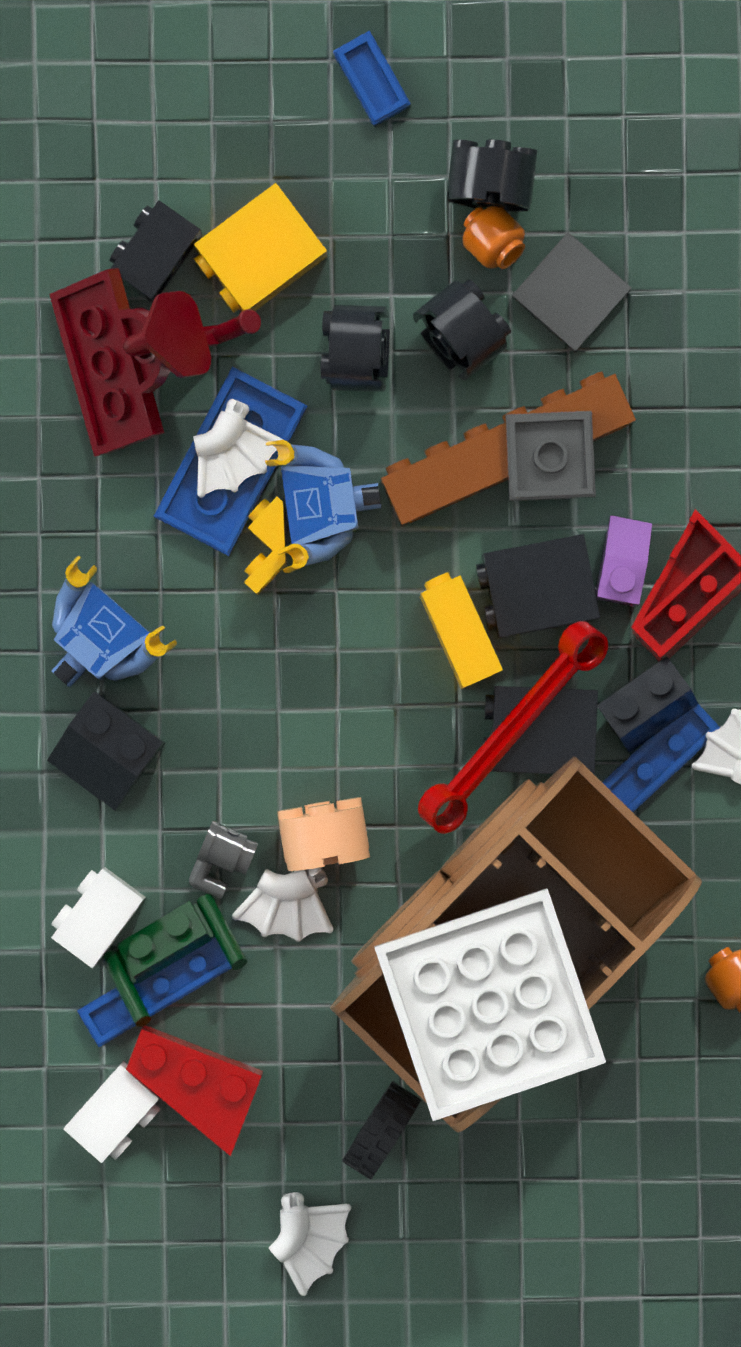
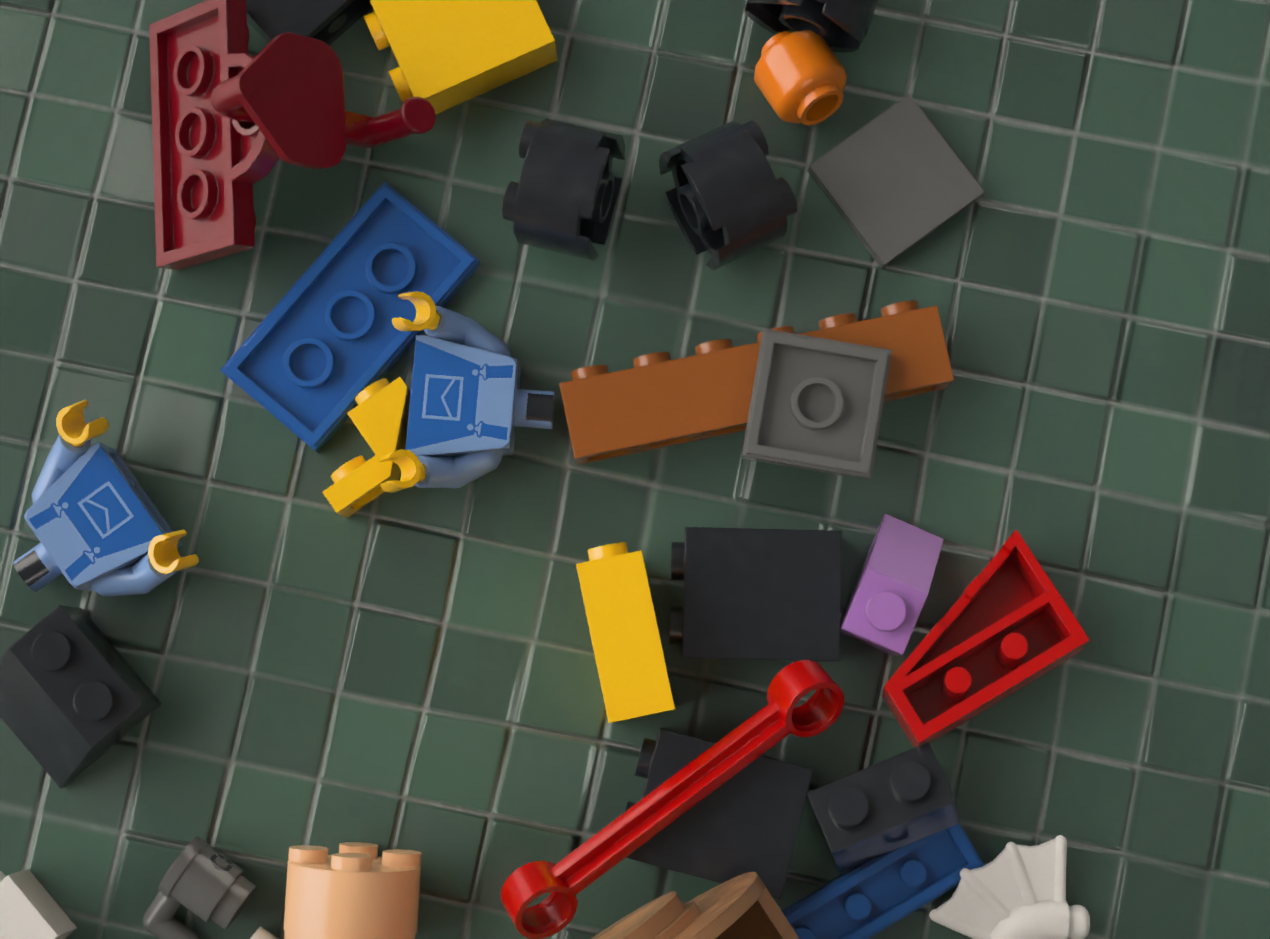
camera: 20 degrees right, 5 degrees down
white arm [193,399,283,498] -> none

